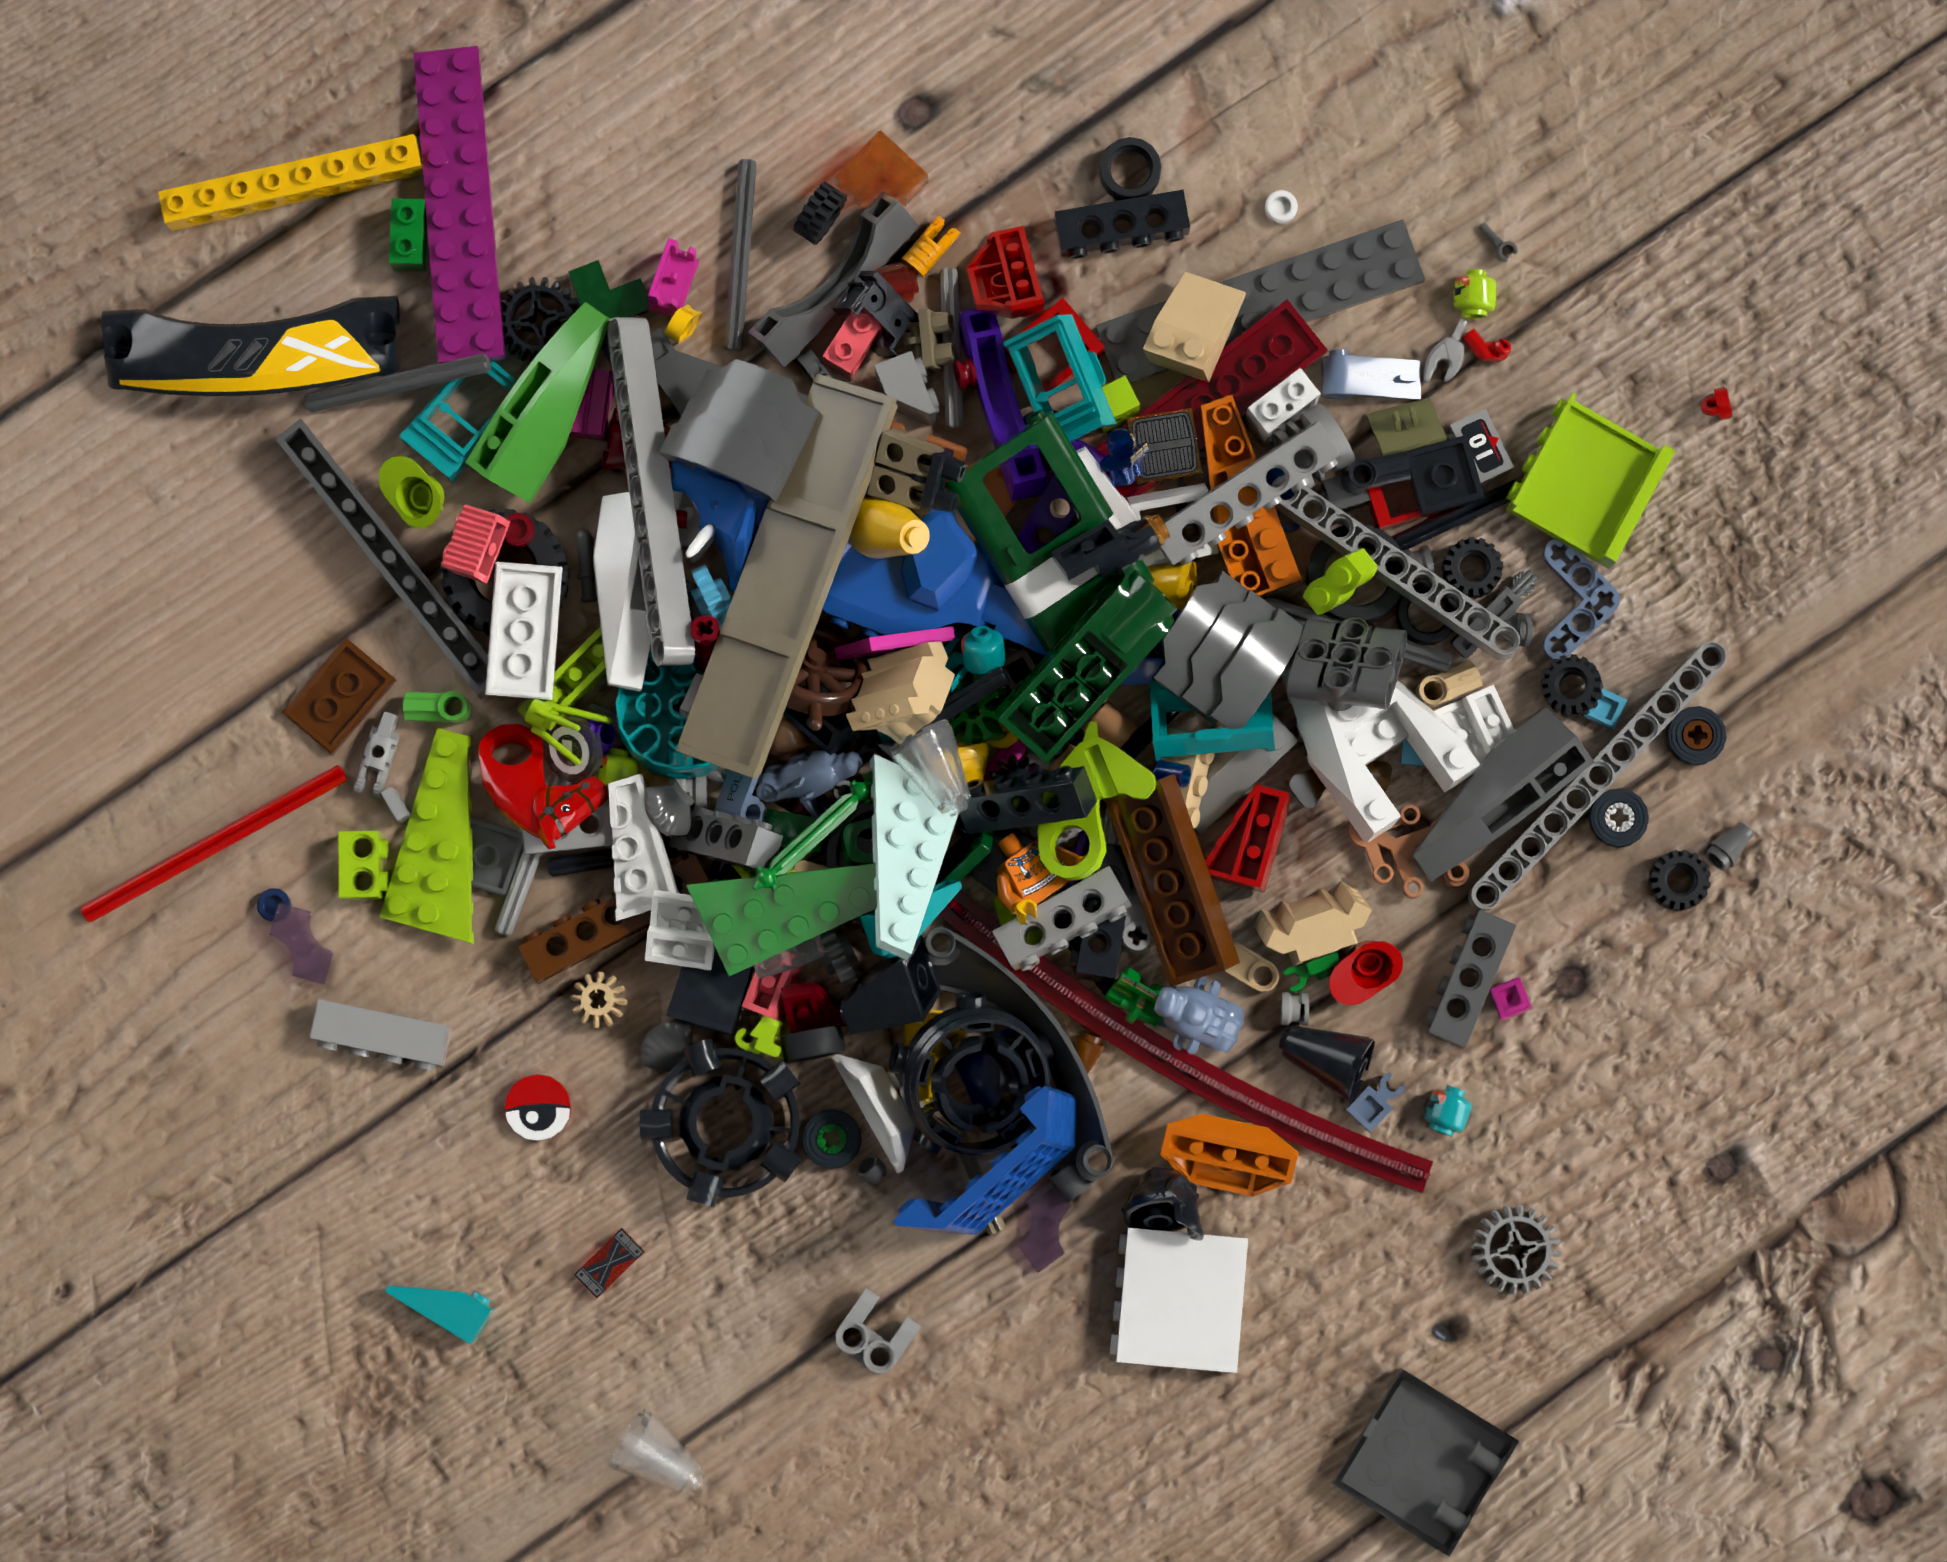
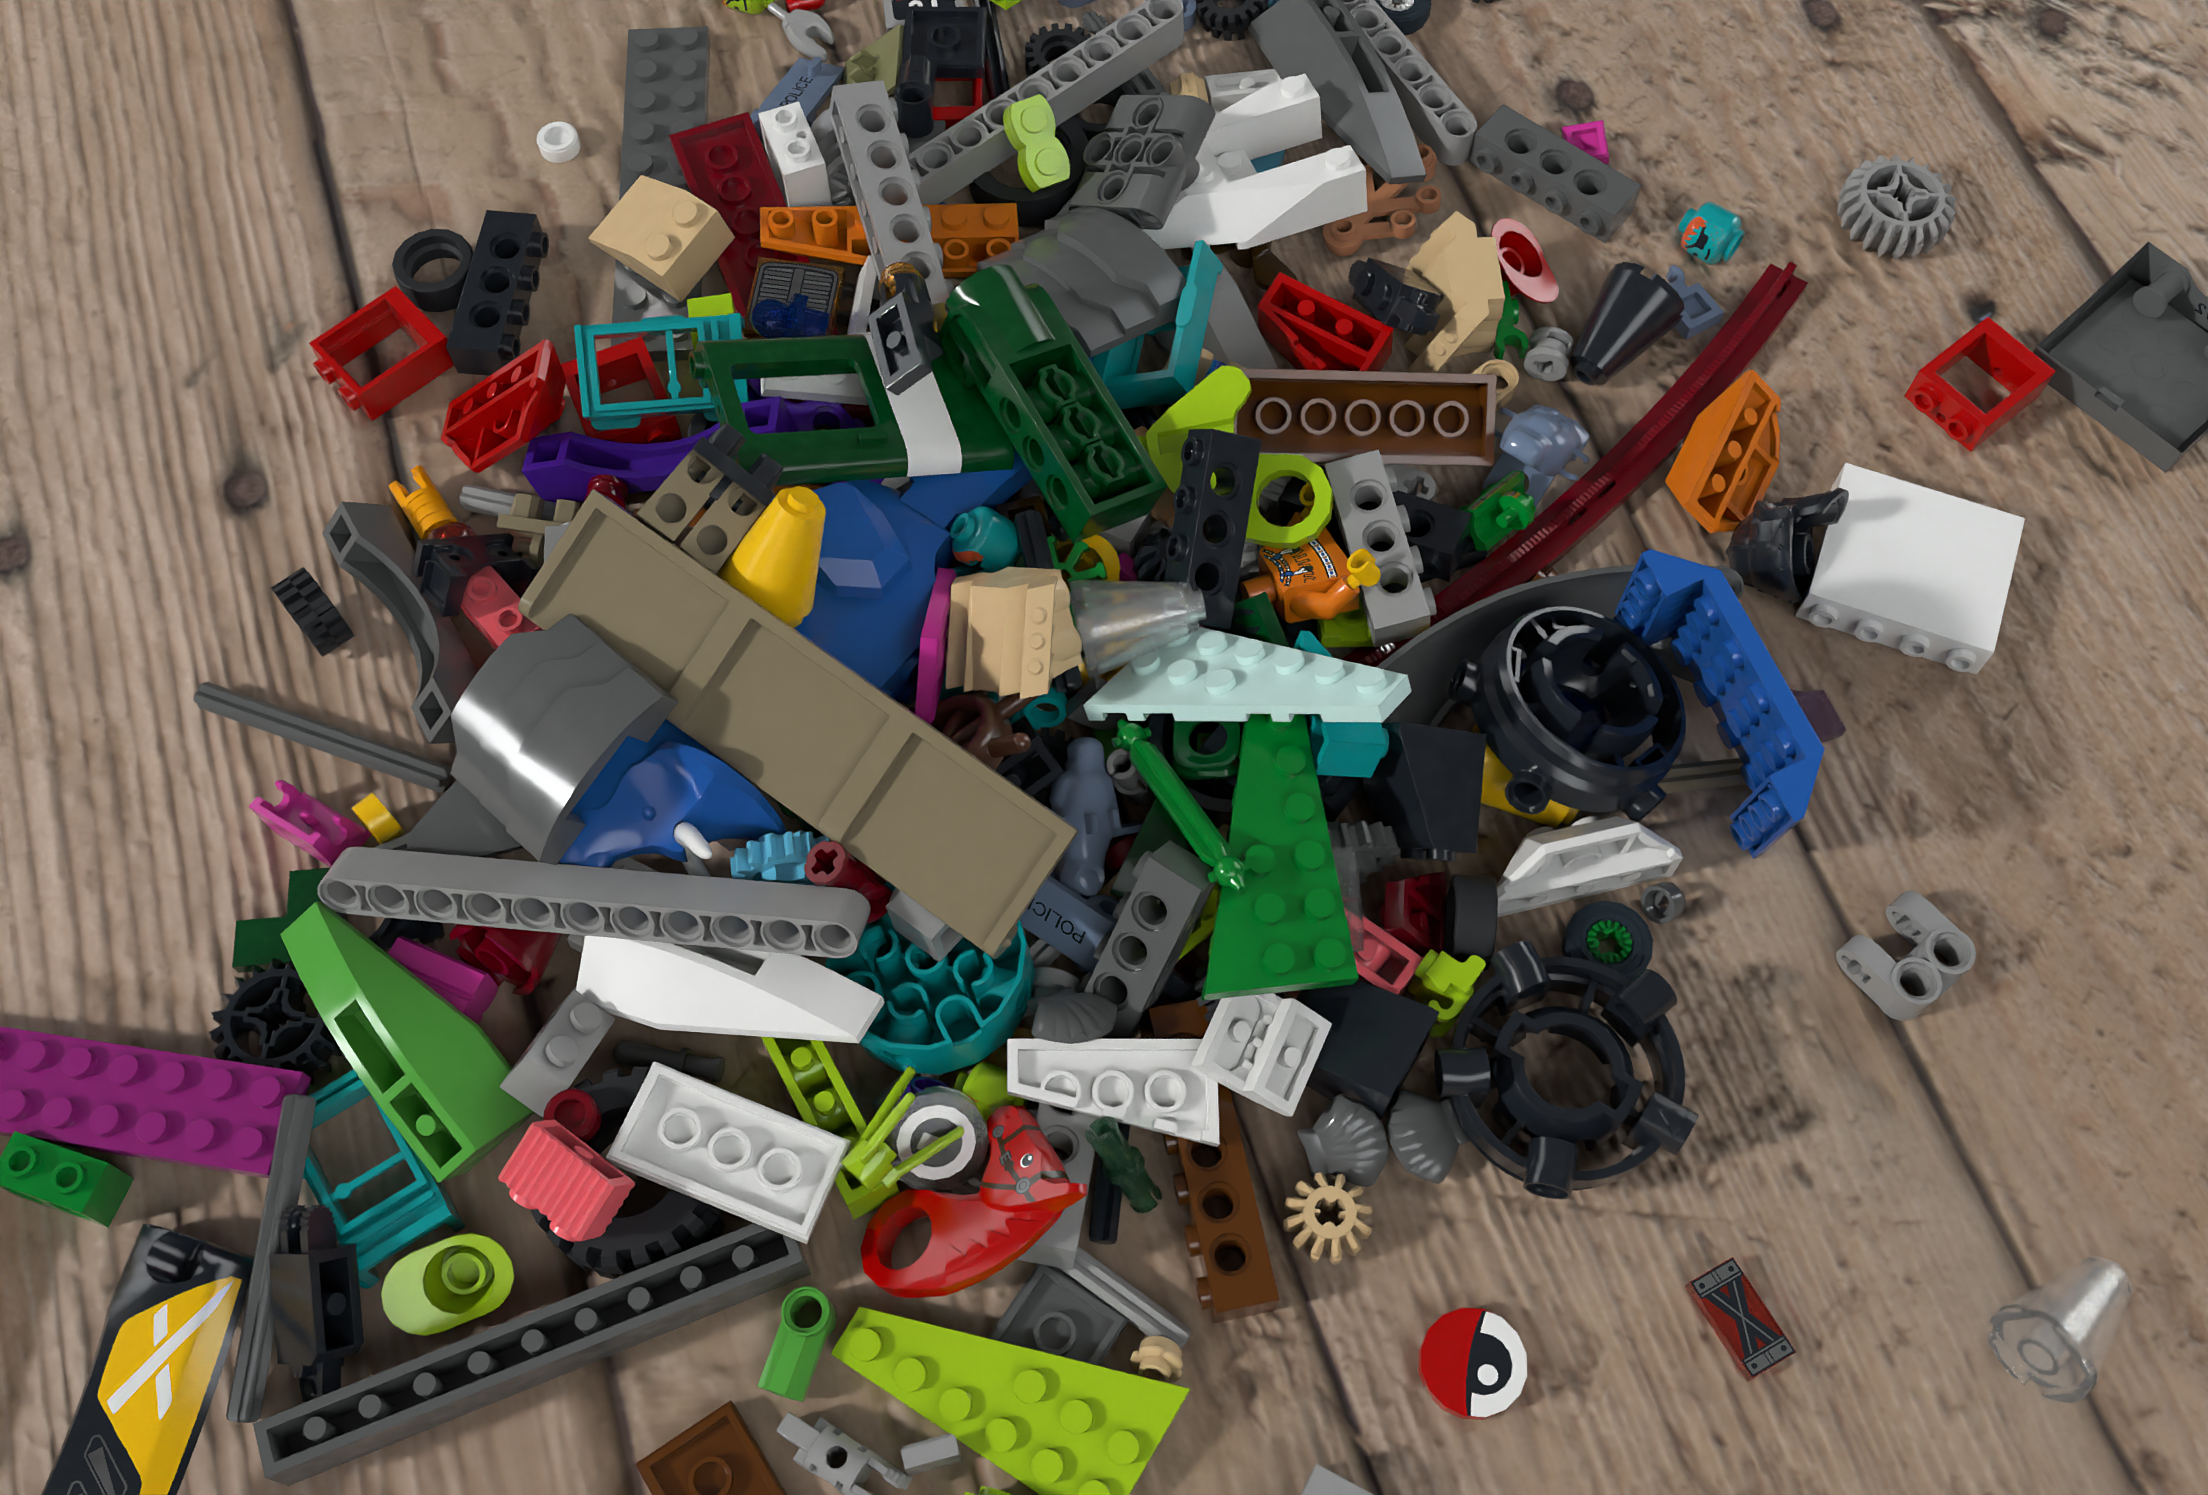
camera: 75 degrees left, 20 degrees down
clear orange brick [835,130,928,207] -> none
none -> black hinge [269,1205,364,1402]
none -> red window [309,286,454,421]
none -> light grey brick [499,989,615,1117]
none -> clear green pin [1085,1116,1162,1213]
none -> tan plate [1130,1336,1183,1384]
none -> dark grey animal [1297,1094,1388,1187]
none -> black hinge [1348,257,1443,336]
none -> red window [1904,317,2056,452]

